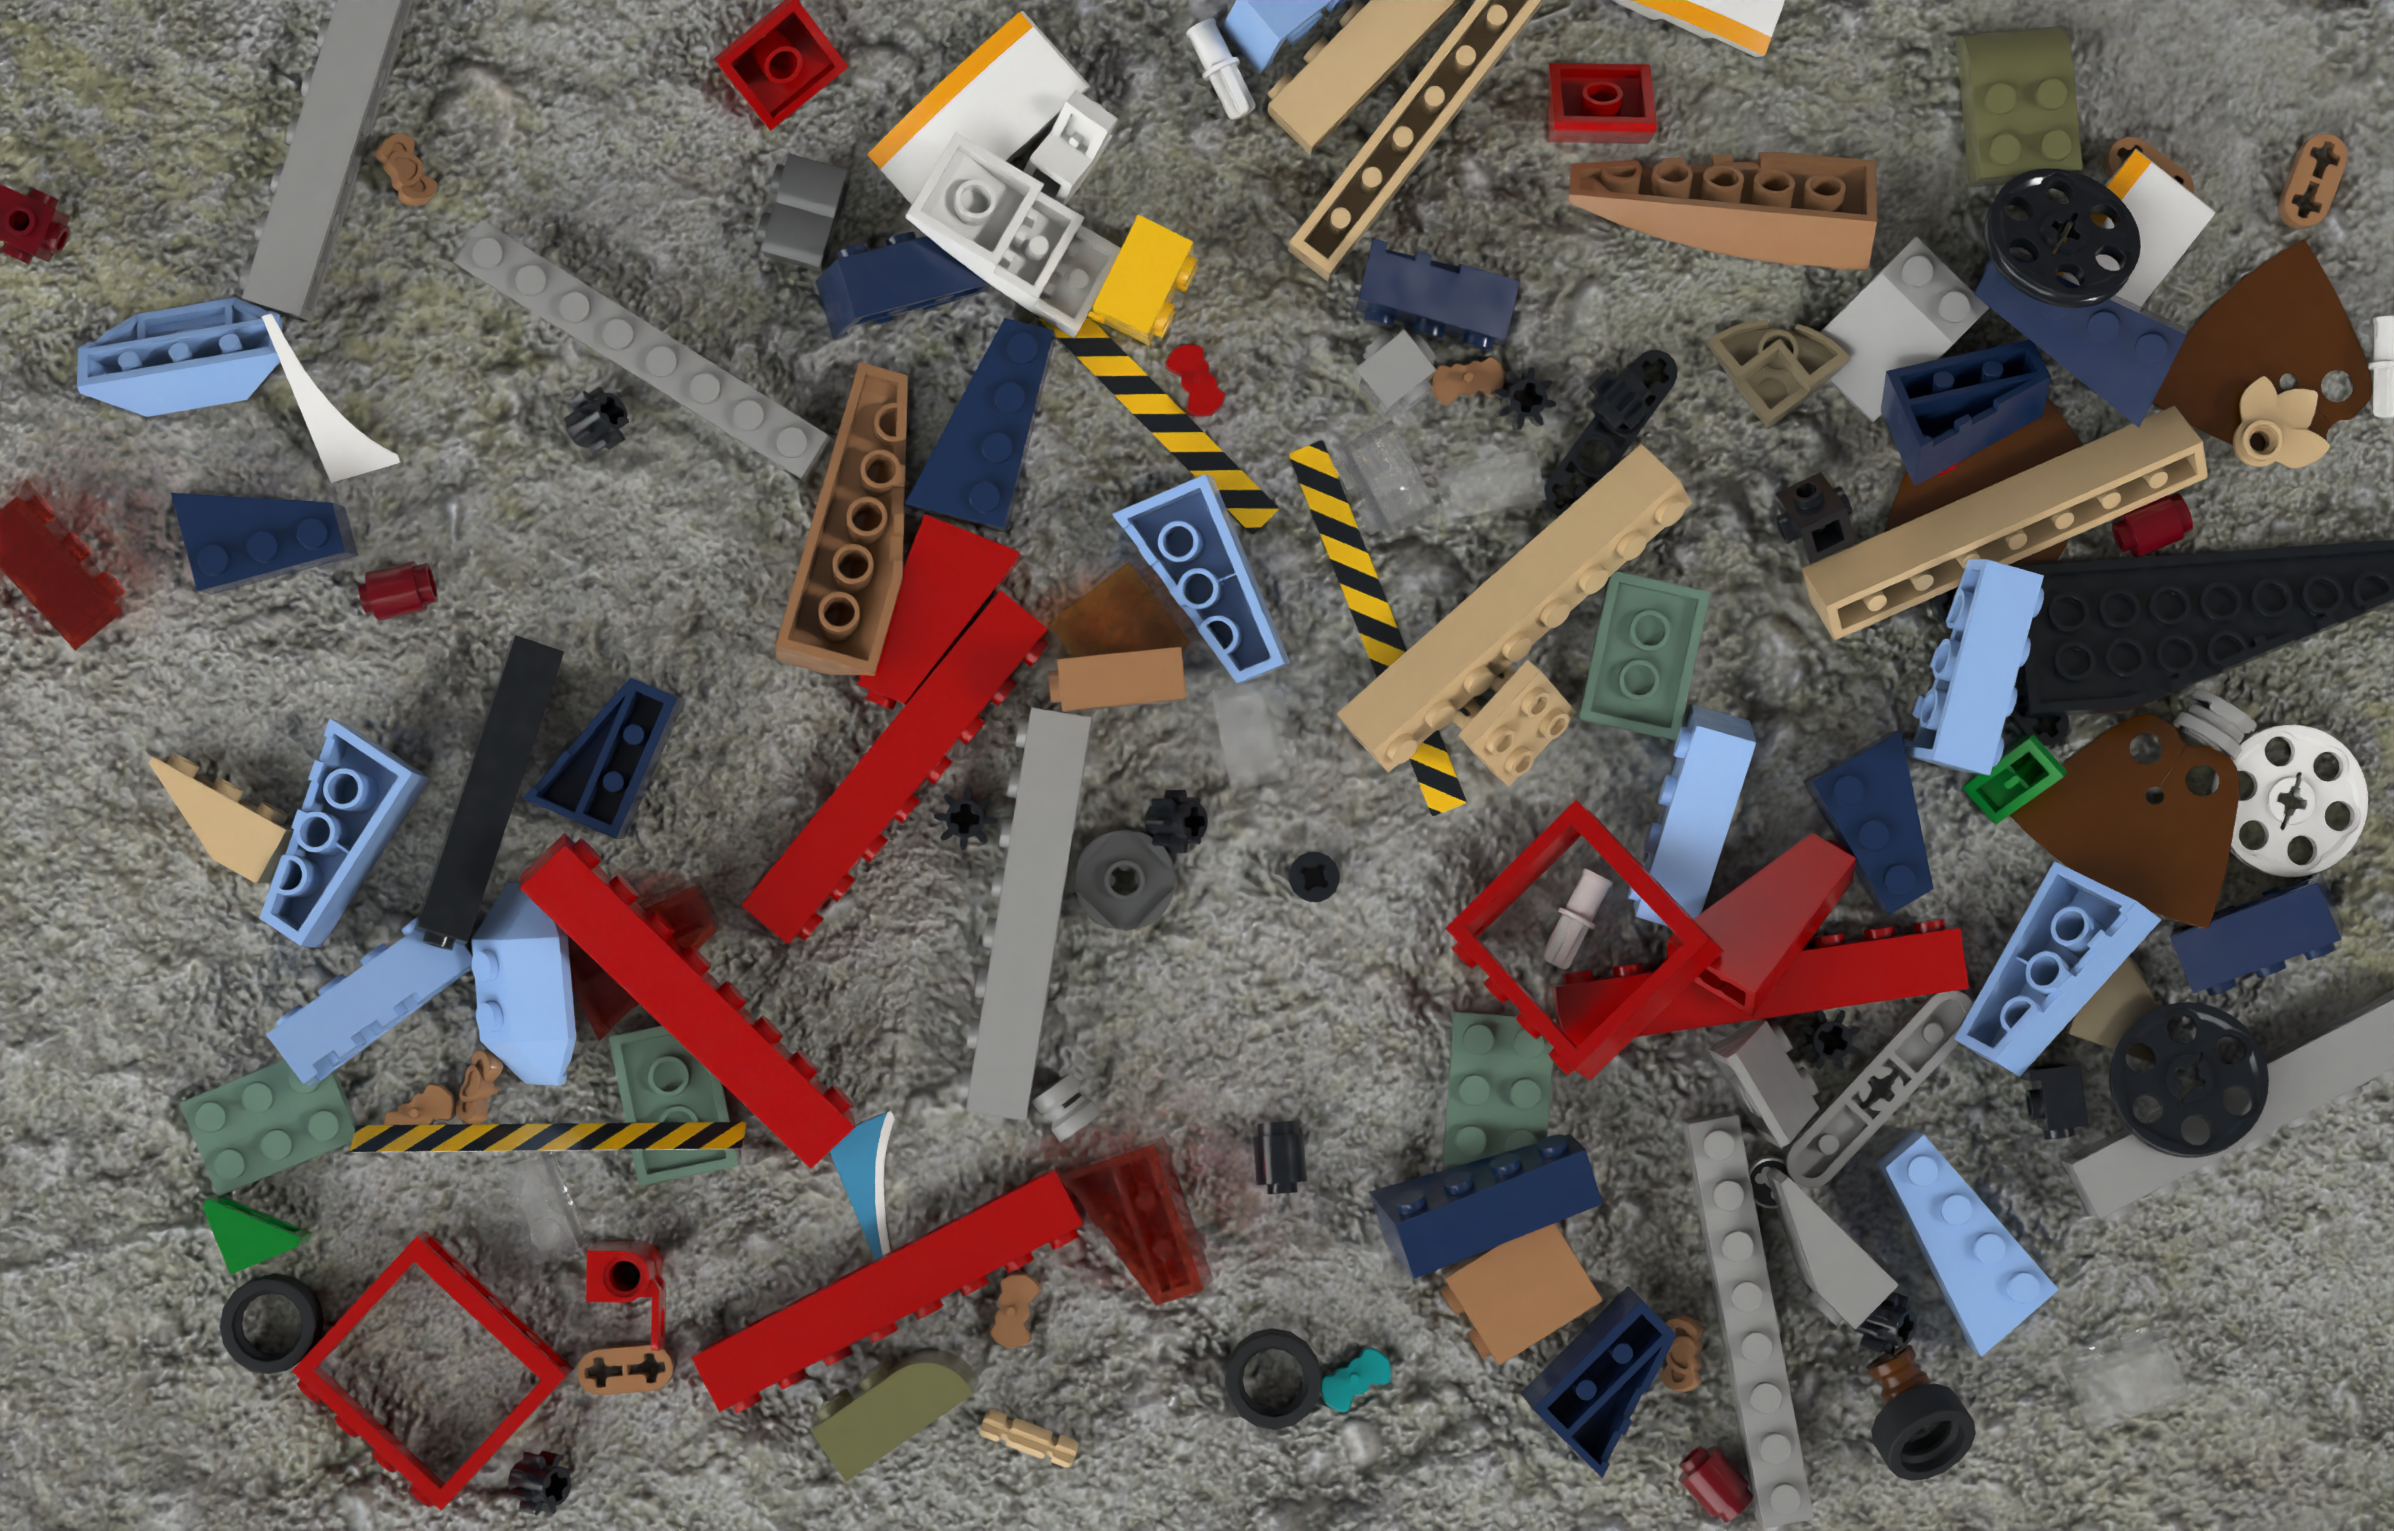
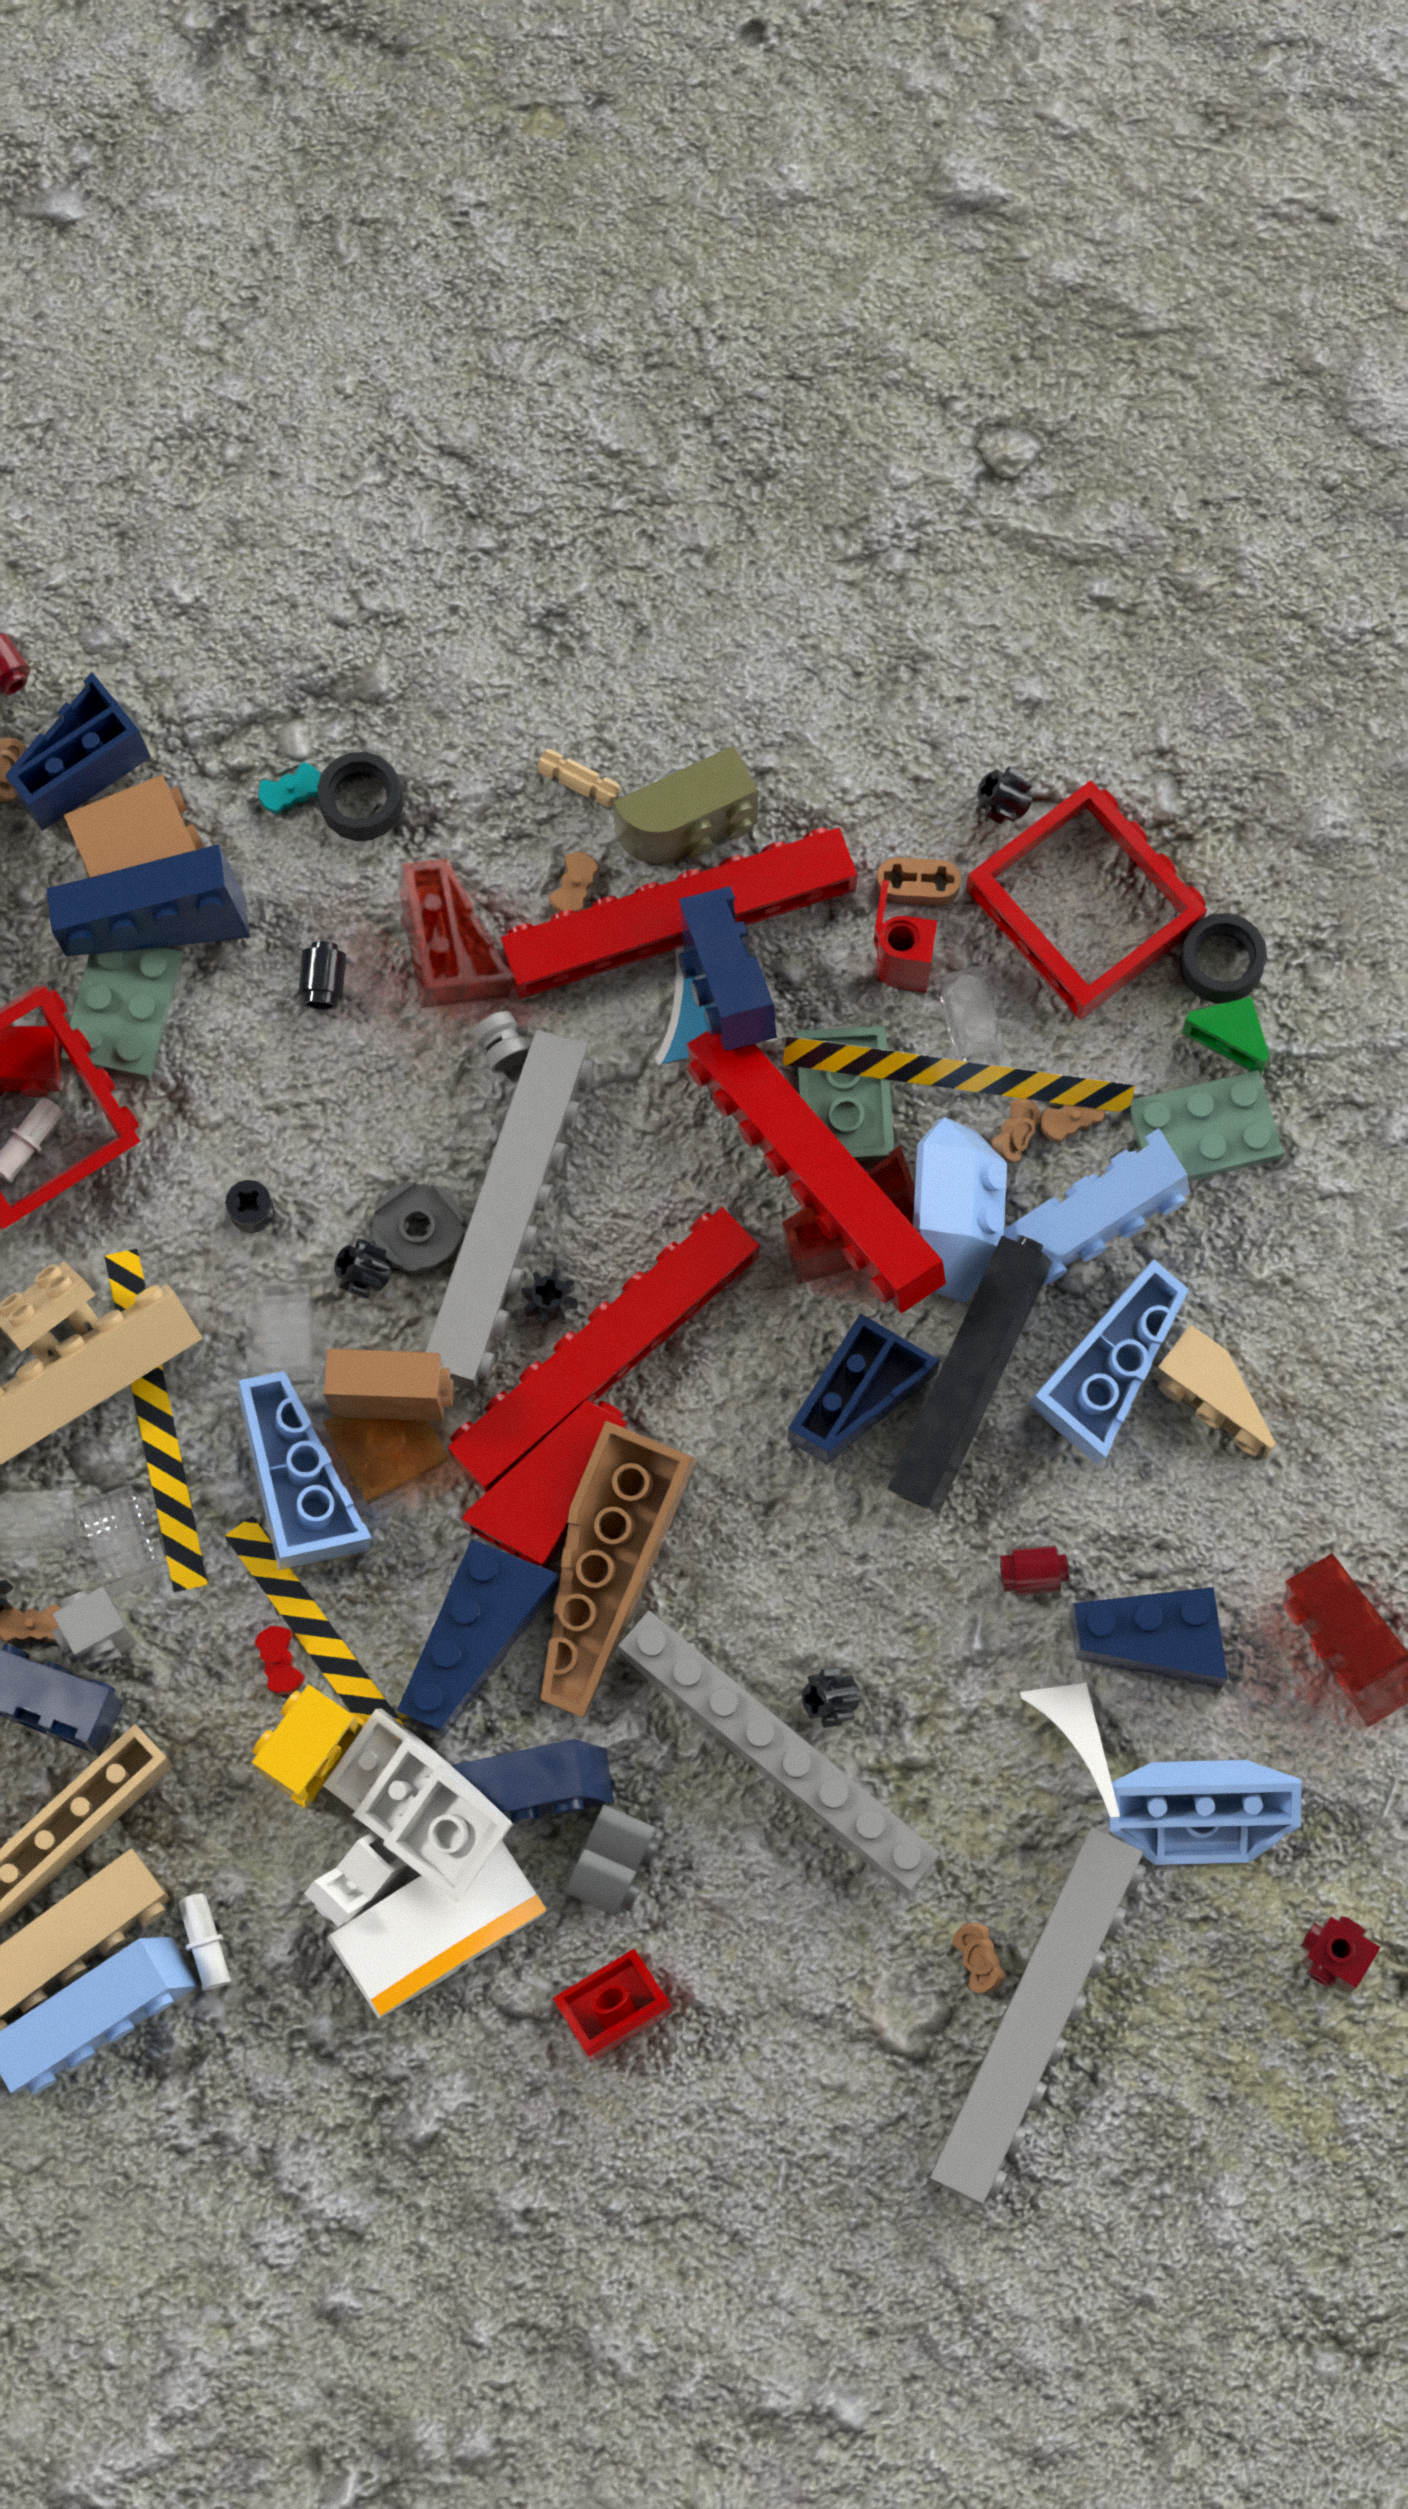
camera: 175 degrees left, 15 degrees down
none -> dark blue wedge [678,886,777,1051]

